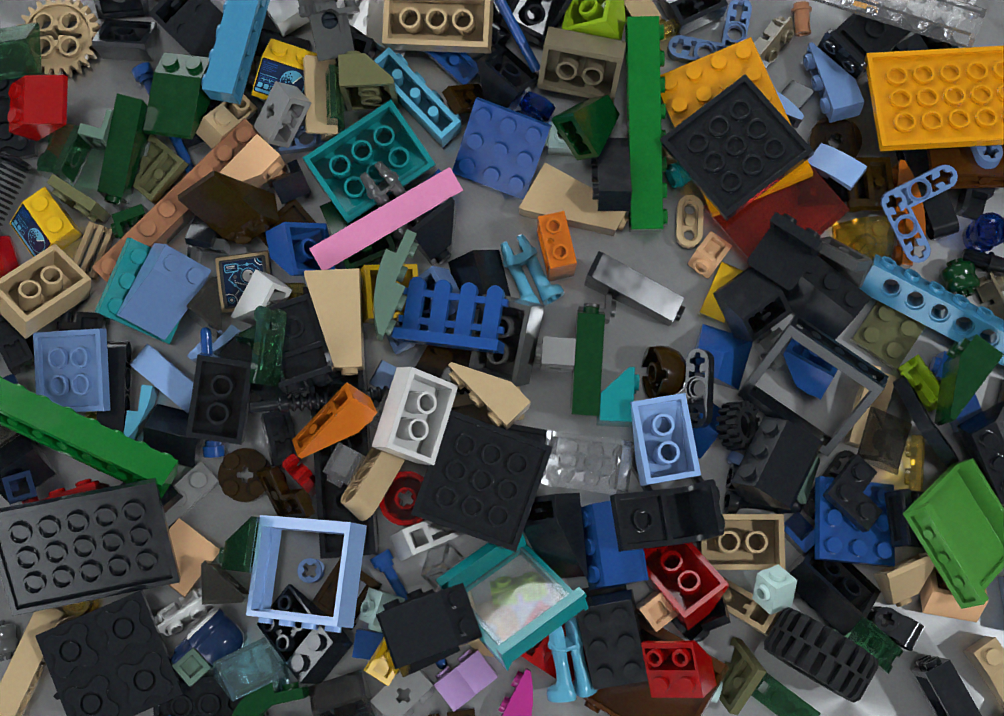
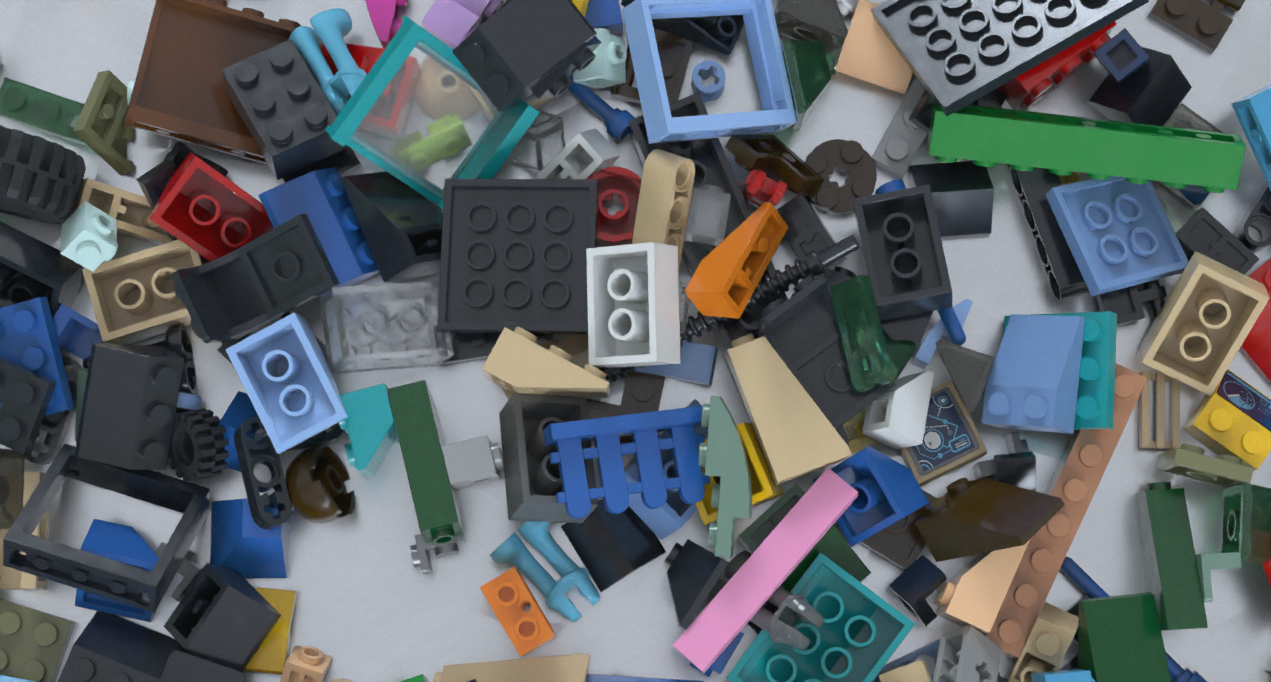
camera: 160 degrees right, 0 degrees up
dark green bracket [111,204,148,239] -> none
medium azure slope [124,385,159,440] -> none
light blue beam [130,344,193,413] -> none
olive wing [133,134,189,205] -> none
slope [584,251,685,326] -> none
light nougat panel [636,591,677,632] -> none
red slope [641,641,717,698] -> none

